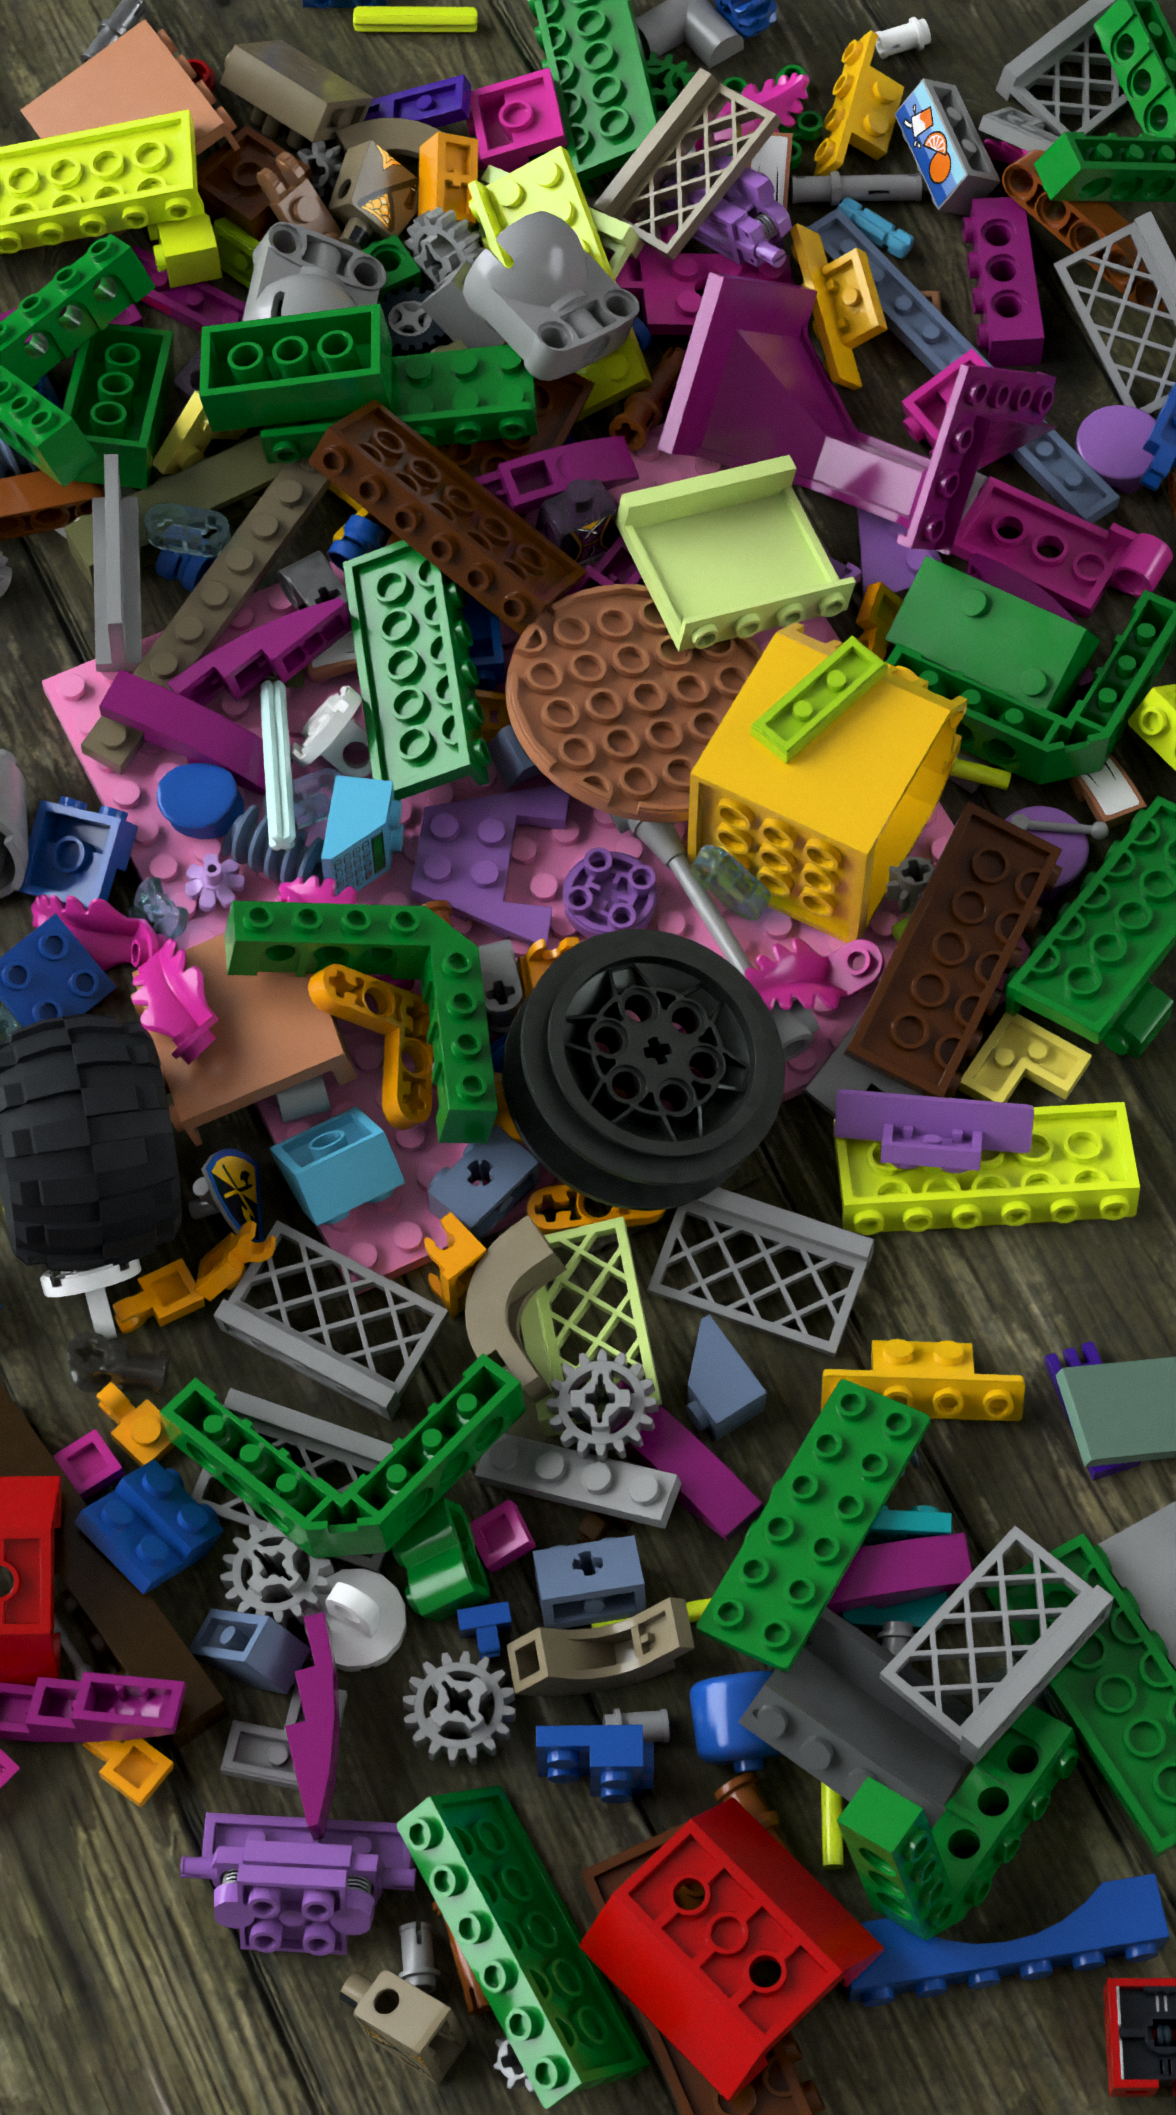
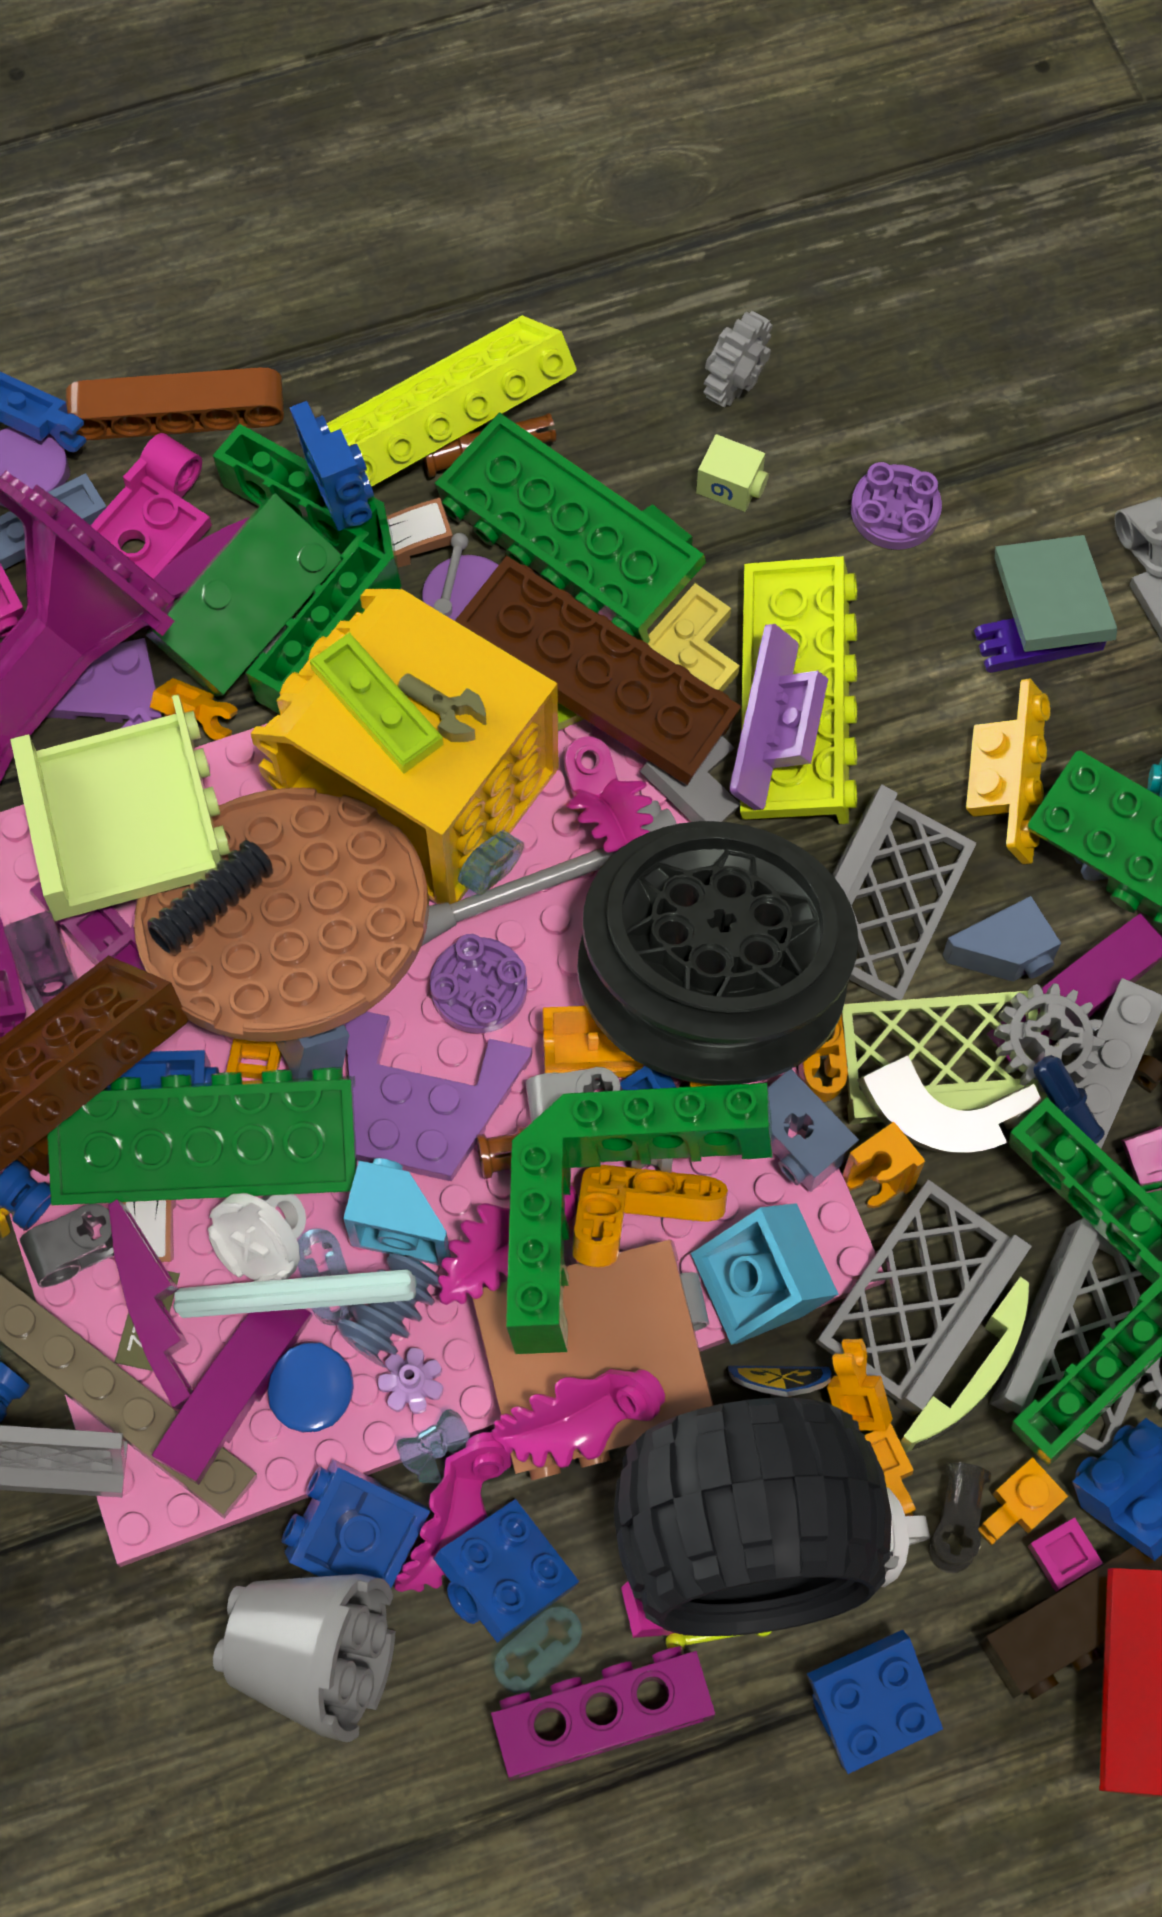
camera: 85 degrees left, 5 degrees up
none -> black piece [147,840,273,955]
none -> blue plate [289,401,374,531]
none -> olive bar [398,673,487,742]
none -> yellowish green slope [900,1277,1029,1453]
none -> dark blue axle [1034,1055,1105,1144]

